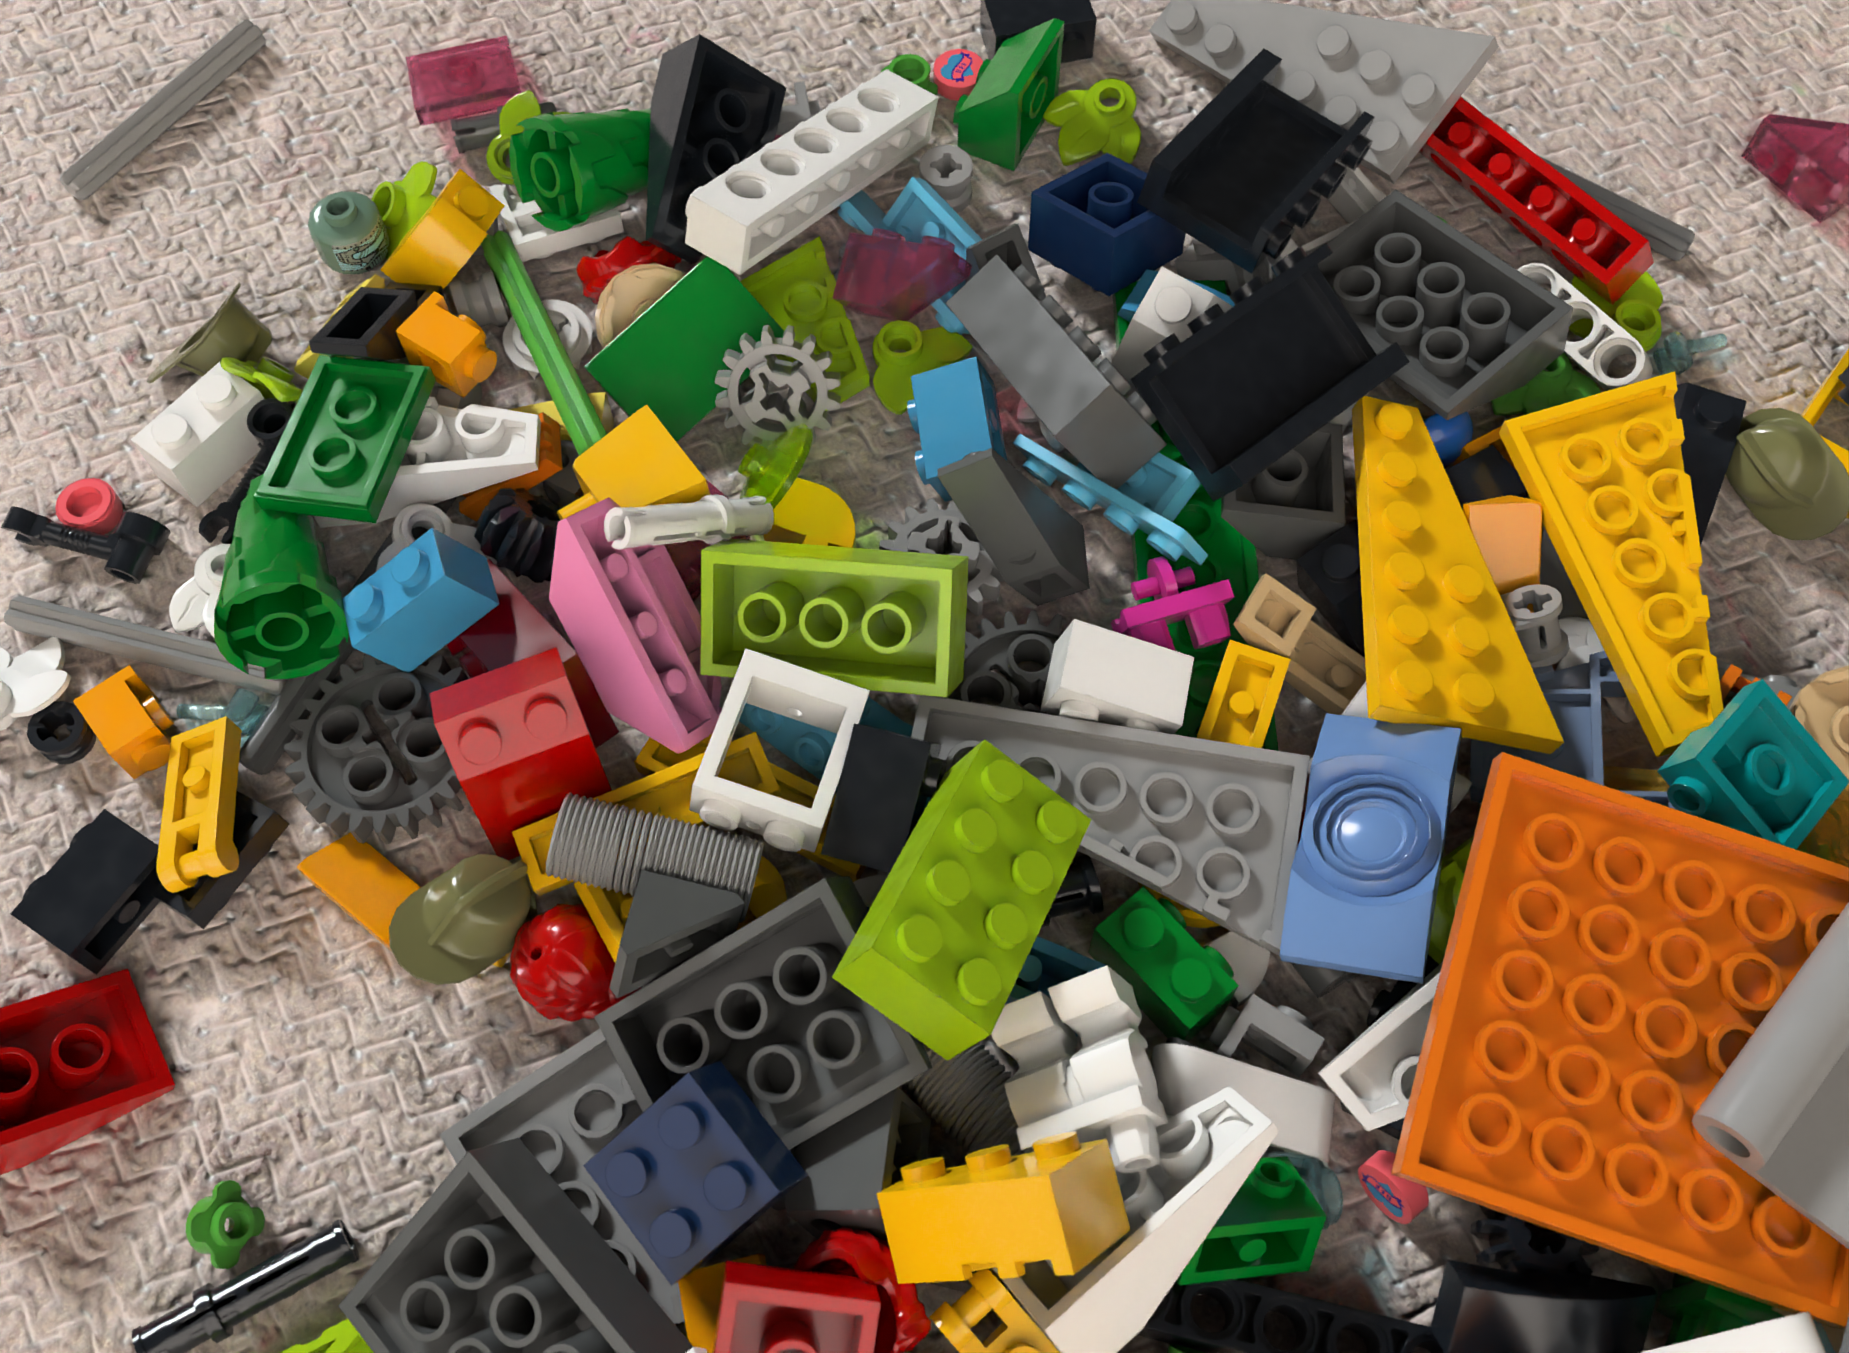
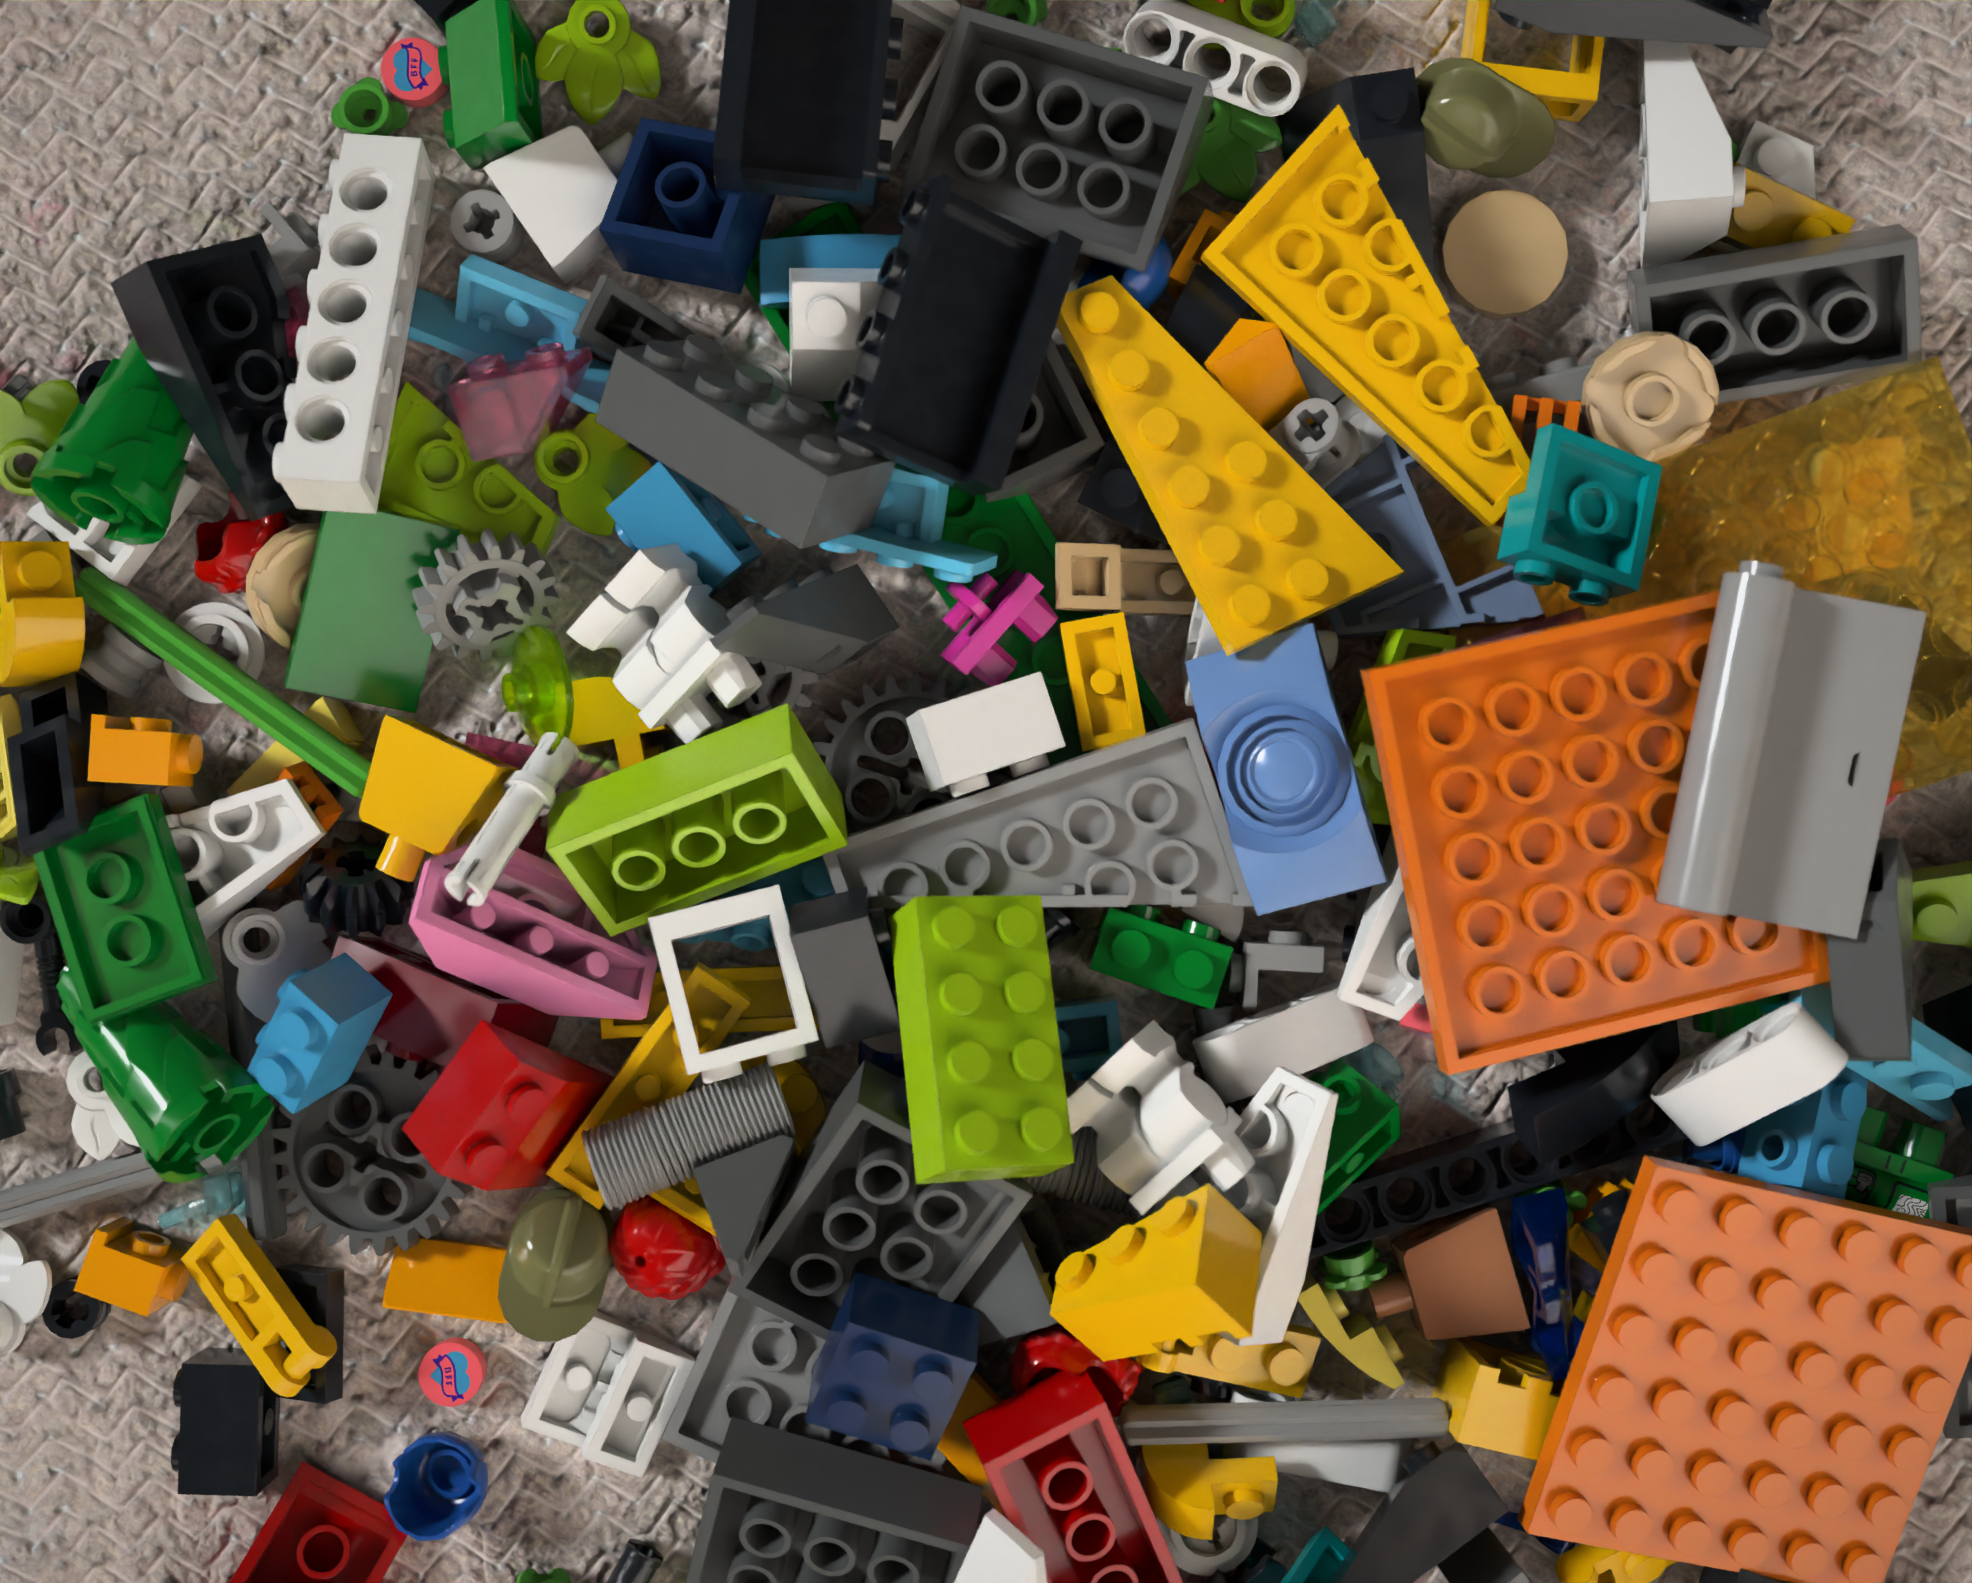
camera: 35 degrees left, 25 degrees up
none -> blue hair [384,1431,488,1541]
none -> coral tile [418,1337,487,1407]
none -> white torso [483,125,634,284]
none -> white slope [521,1310,695,1478]
none -> white hips [566,543,762,744]
none -> tan tile [1438,189,1569,320]

